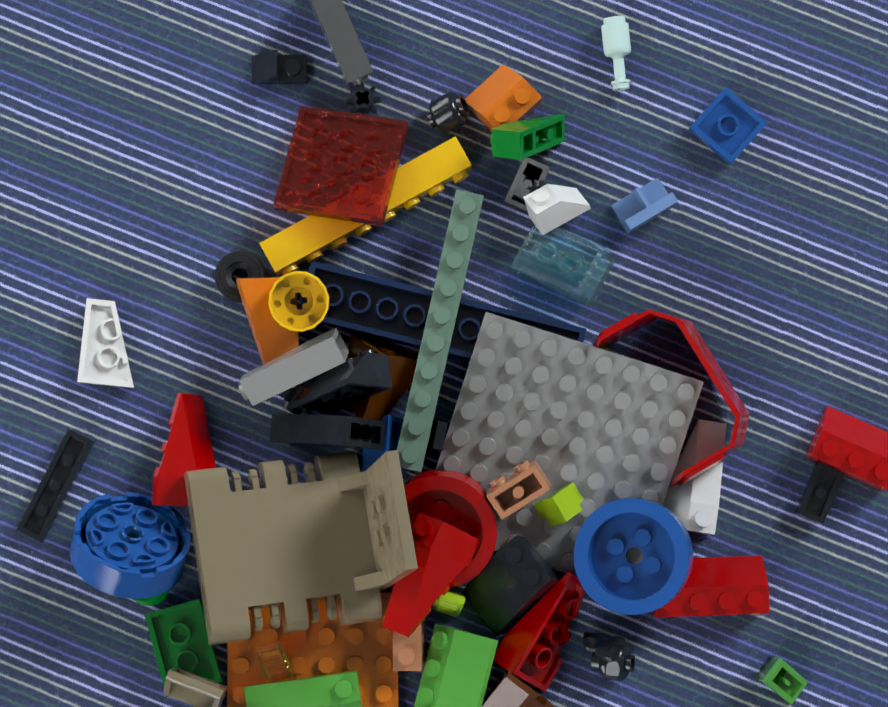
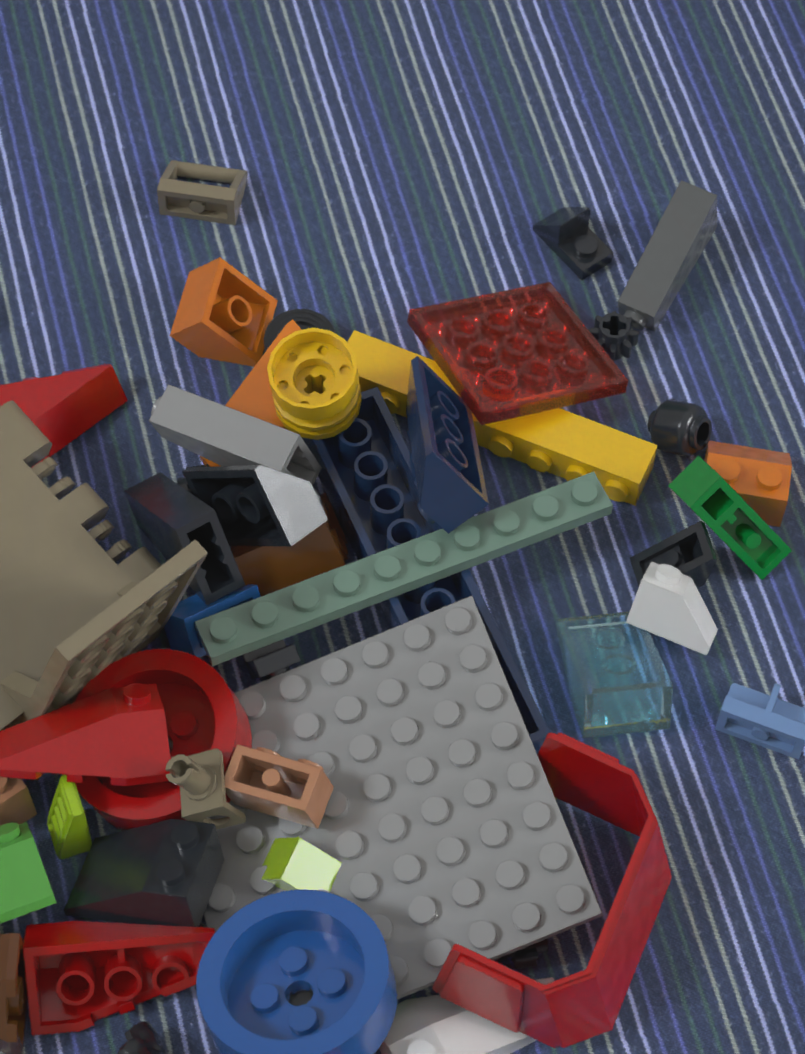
camera: 55 degrees right, 25 degrees down
white wing [77,298,134,388] -> none
none -> dark tan tile [157,160,248,225]
none -> dark tan bracket [165,749,246,830]
none -> orange slope [170,257,278,367]
none -> dark blue slope [406,356,489,534]

